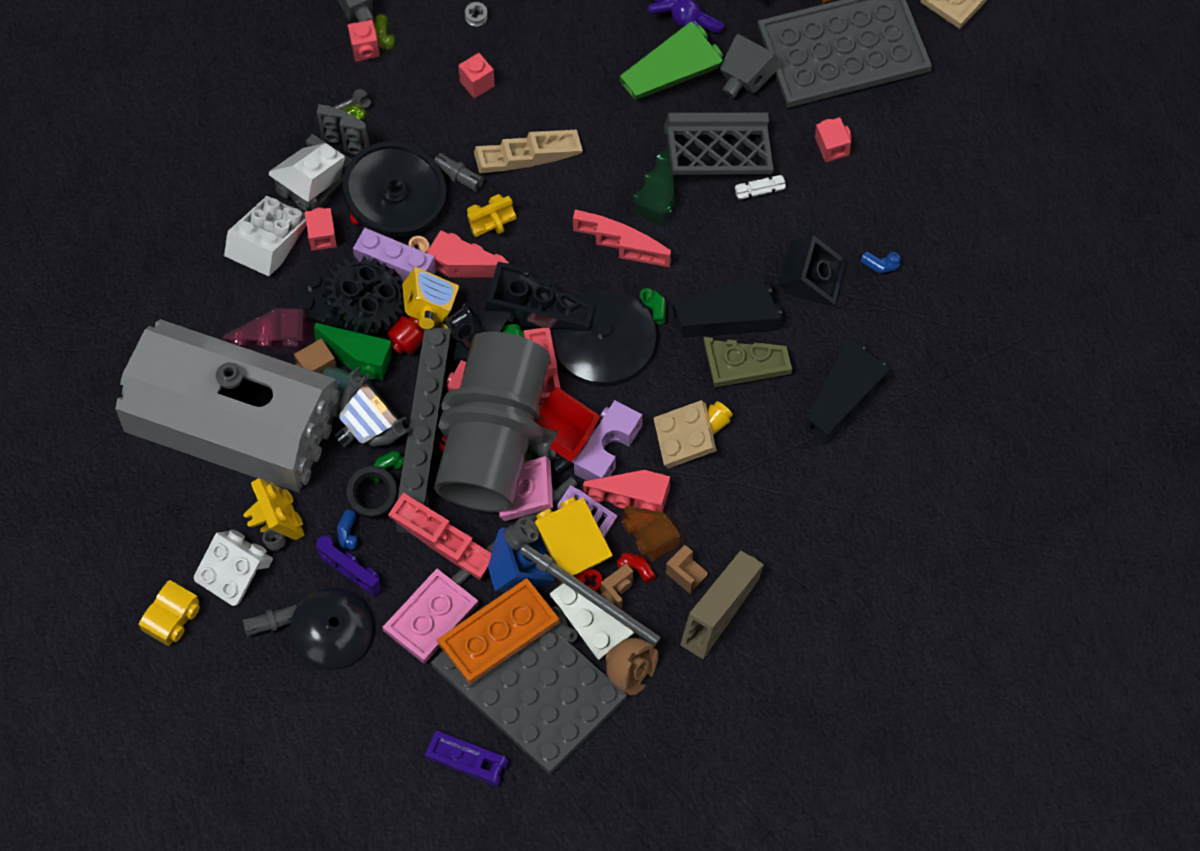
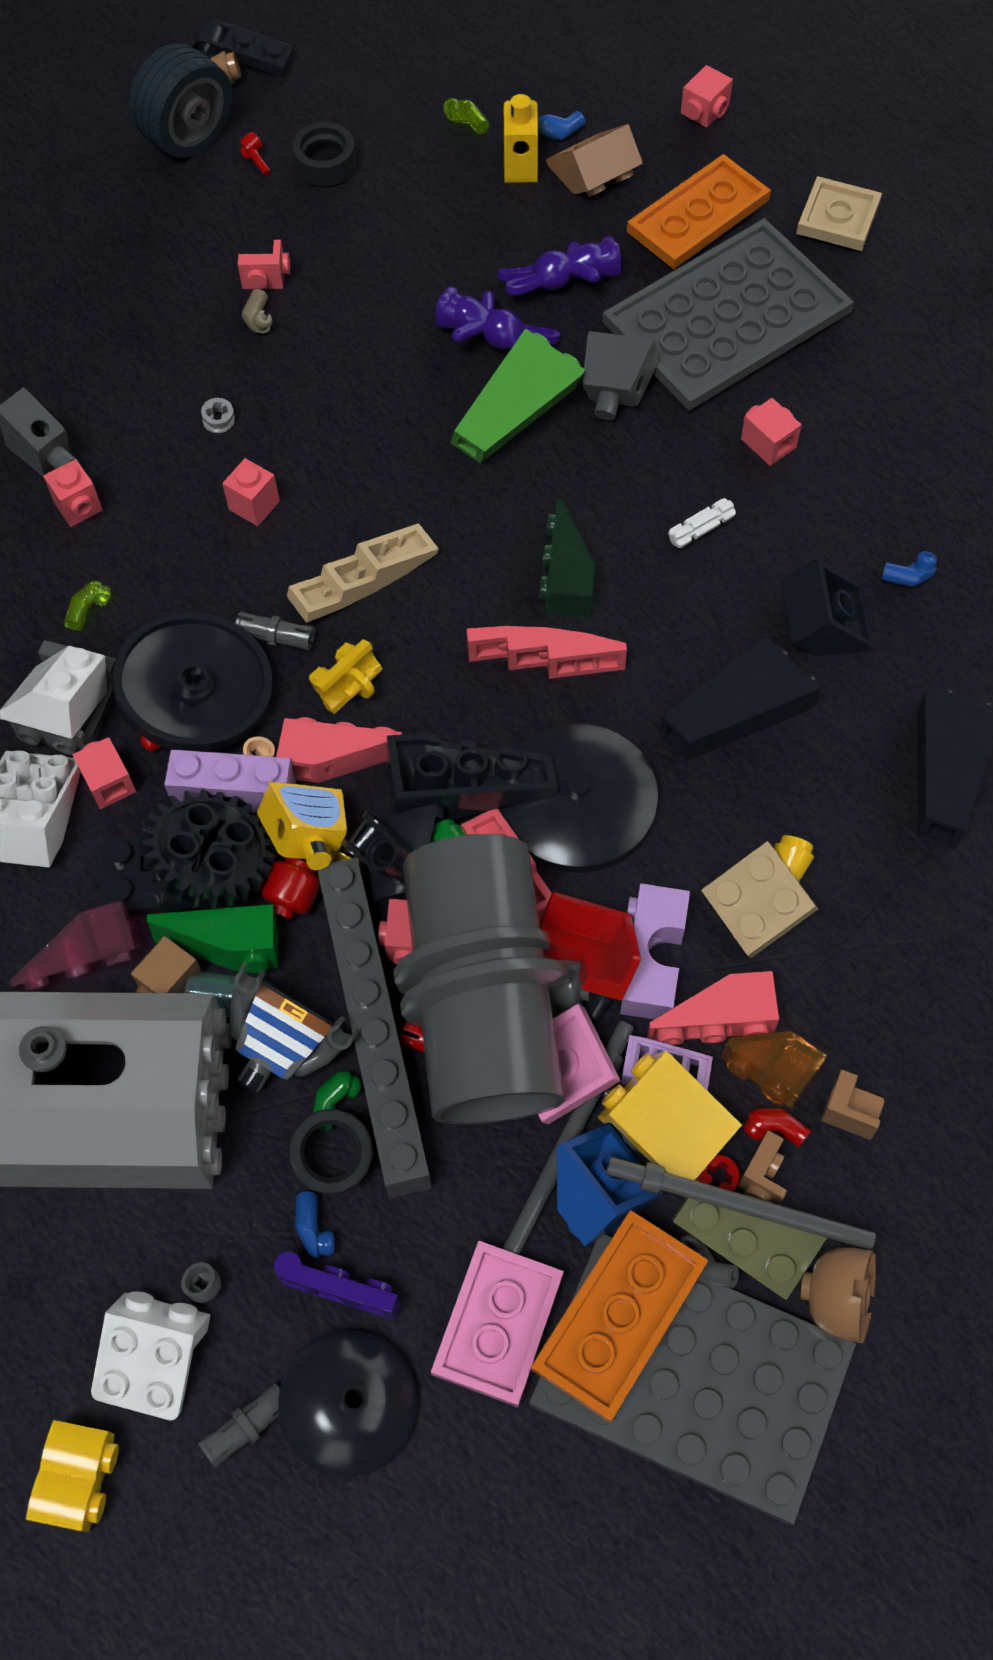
camera: 20 degrees left, 0 degrees up
yellow plate [244,478,304,540] -> none
dark grey slope [317,104,369,155] -> none
dark grey hand [334,89,371,110] -> none
clear neon green arm [374,15,394,49] -> none
coral slope [388,493,492,580] -> none
dark purple plate [425,731,508,787] -> none
dark grey wheel [504,517,539,551] -> none
green arm [640,288,666,324] -> none
dark grey fence [664,113,773,175] -> none
dark tan slope [680,550,764,659] -> none
olive wing [703,337,792,388] -> none

